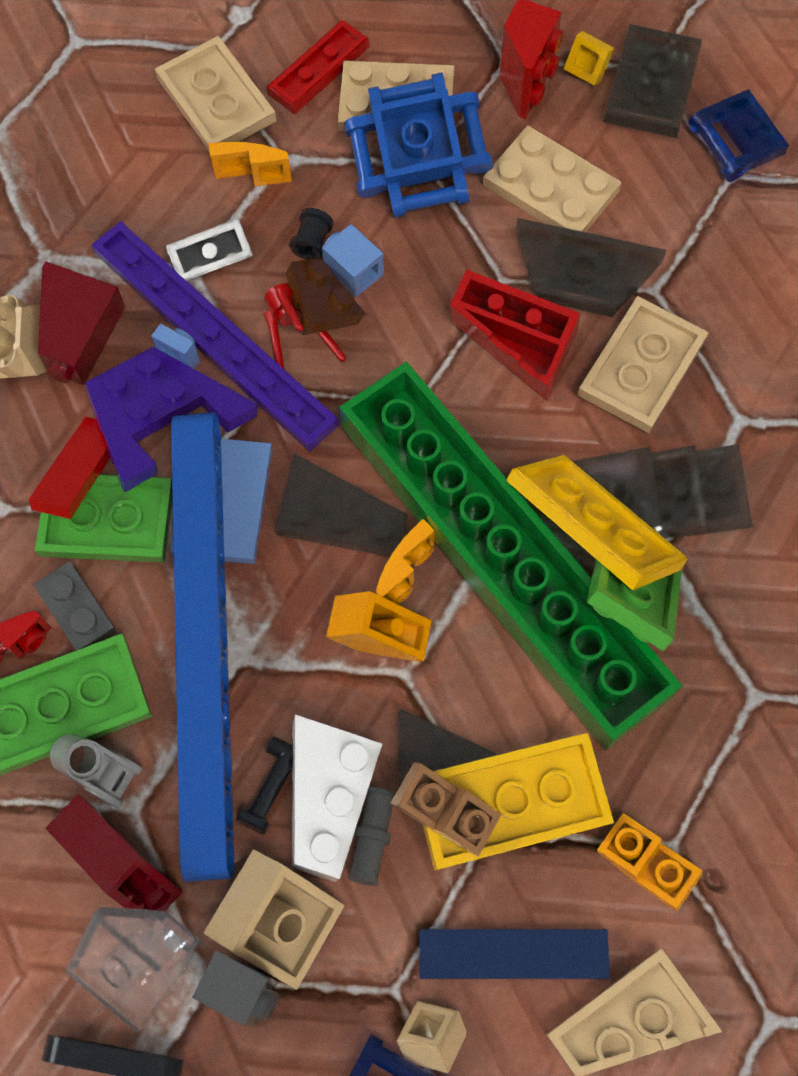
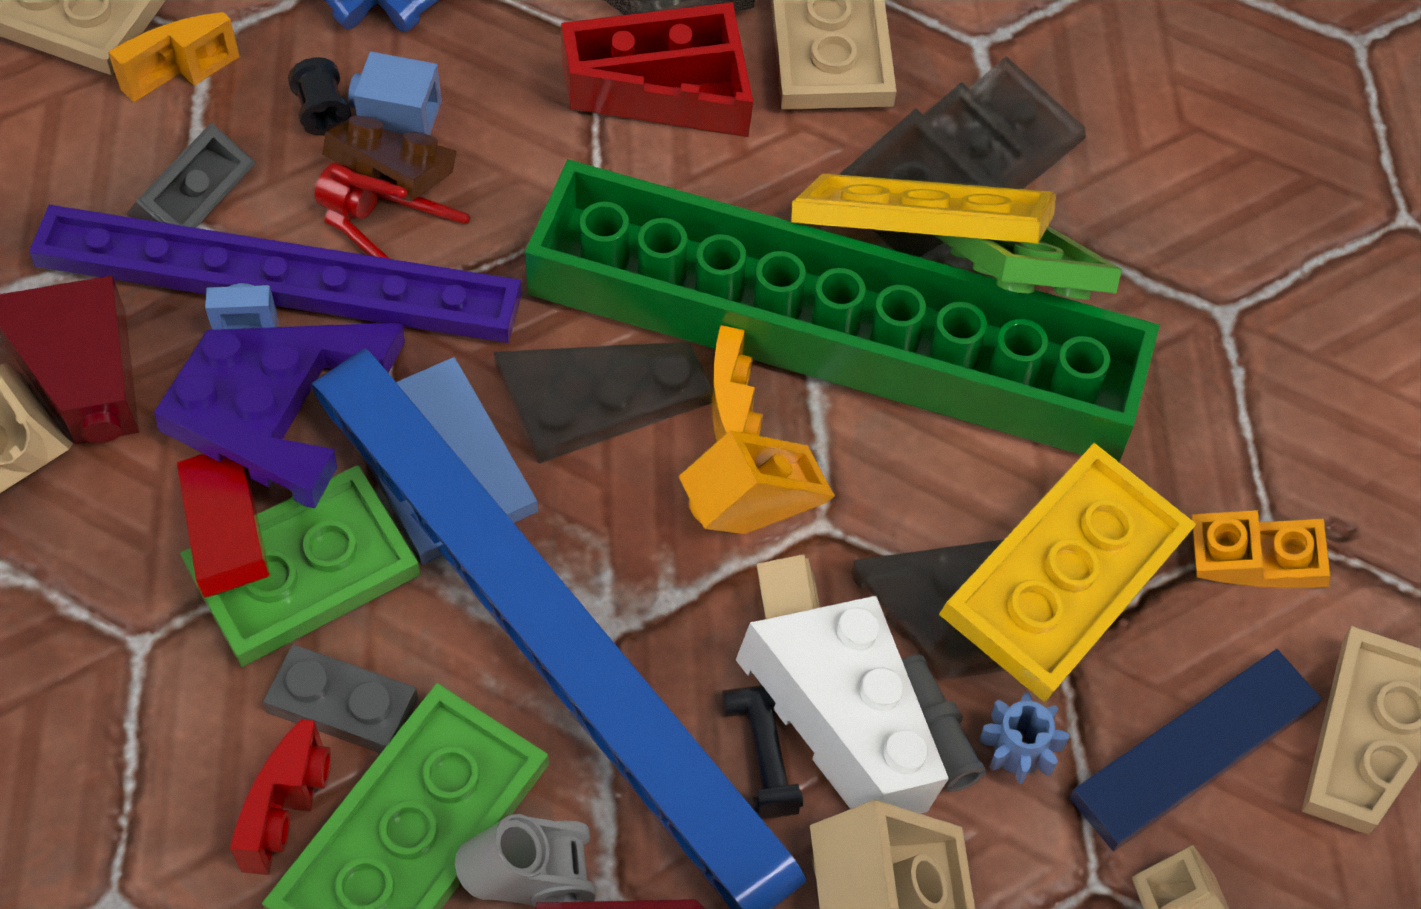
camera: 40 degrees left, 10 degrees down
medium nougat slope [390,762,501,856] -> none
none -> tan slope [757,554,820,619]
none -> medium blue gear [979,692,1069,784]

